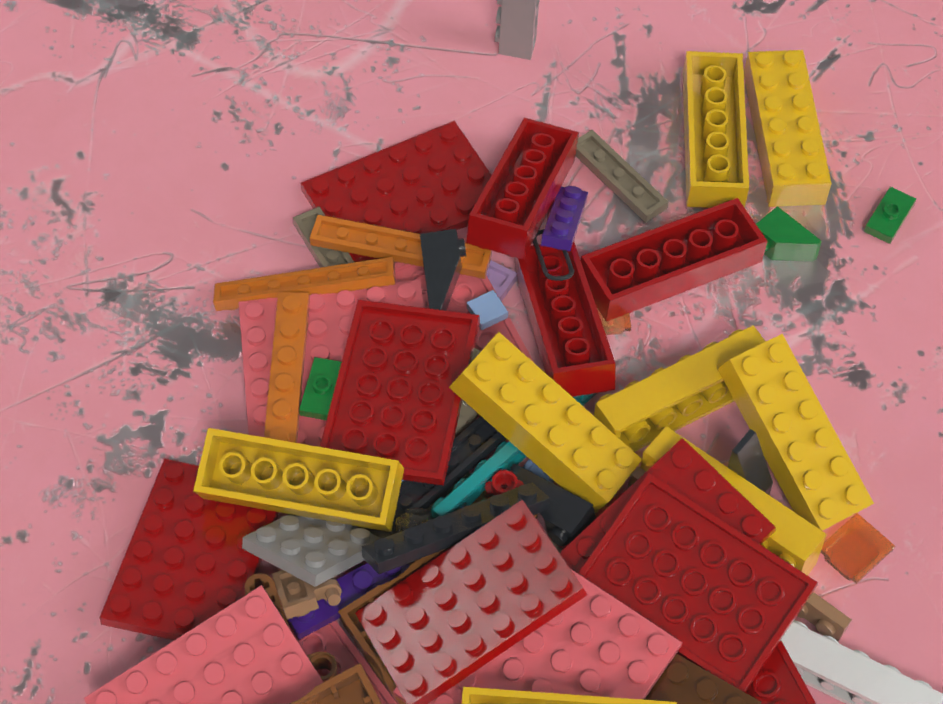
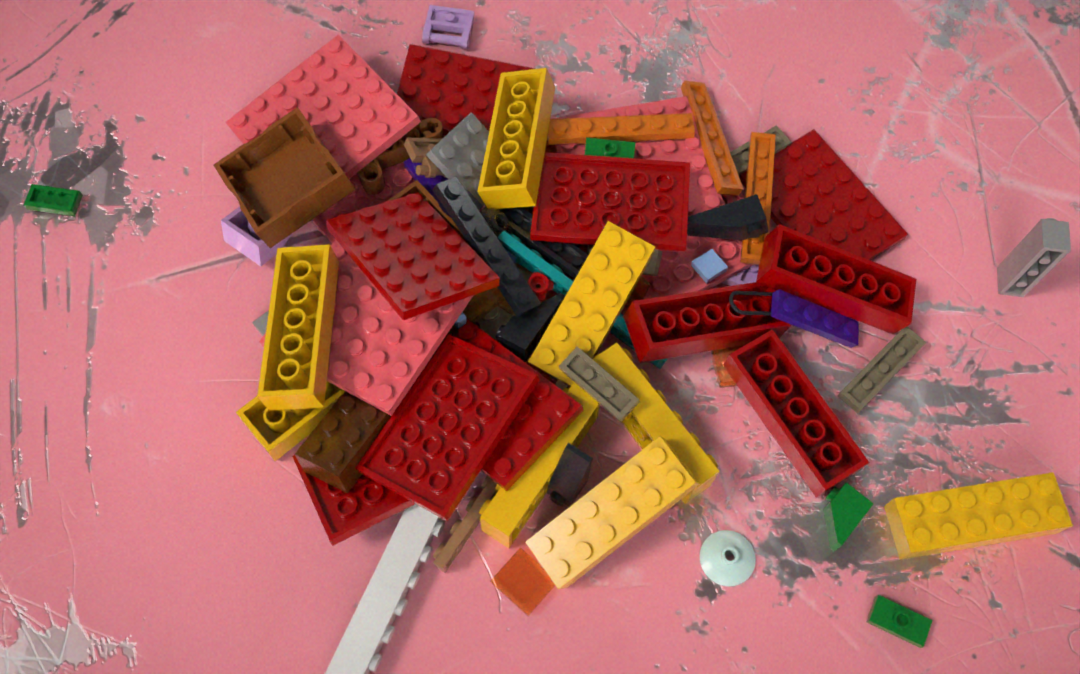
camera: 85 degrees right, 10 degrees up
yellow brick [682,51,749,208] -> none
none -> lavender plate [422,5,475,50]
none -> dark tan plate [559,347,640,422]
none -> light aqua dish [699,530,756,587]

